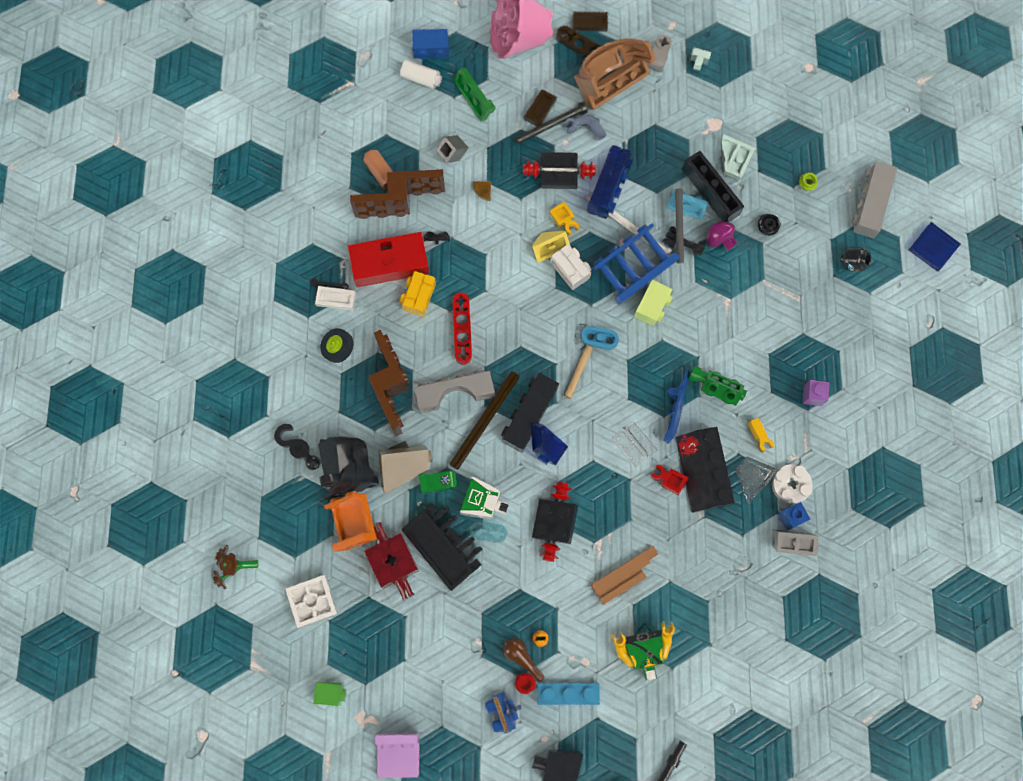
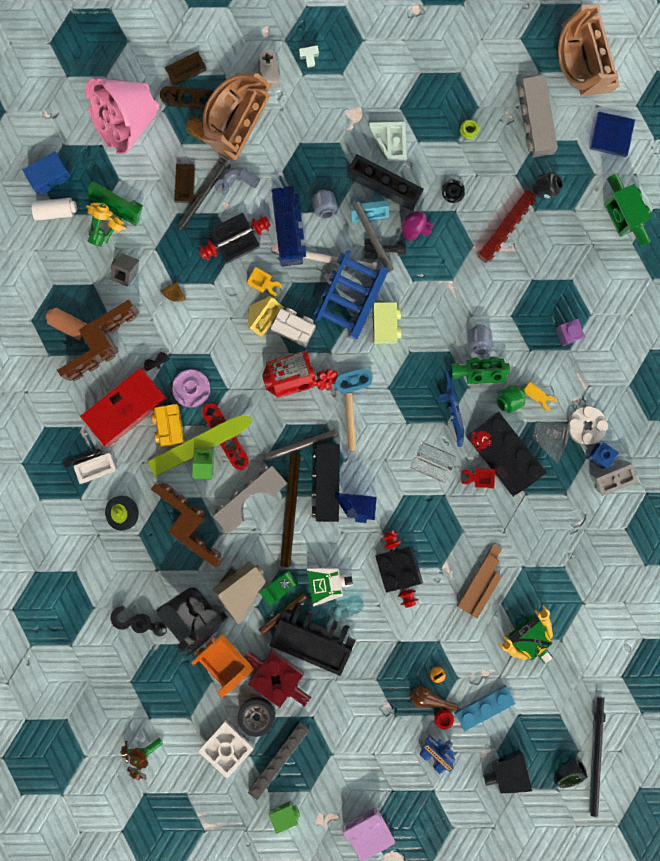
camera: 25 degrees left, 10 degrees up
none -> plant [86,202,127,247]
none -> lime piece [148,415,253,477]
none -> lavender tile [172,370,210,407]
none -> clear orange brick [185,117,207,144]
none -> bright green brick [192,449,214,480]
none -> wheel [238,697,275,737]
none -> dark grey piece [248,721,310,800]
none -> reddish brown piece [258,592,308,635]
none -> red cylinder [262,350,317,399]
none -> flat silver bar [263,430,338,462]
none -> sand blue head [311,189,338,219]
none -> red plant [316,369,338,391]
none -> sand blue head [468,325,493,354]
none -> clear red piece [477,189,537,263]
none -> green head [496,385,526,413]
none -> medium nougat piece [558,4,620,96]
none -> green brick [604,173,651,247]

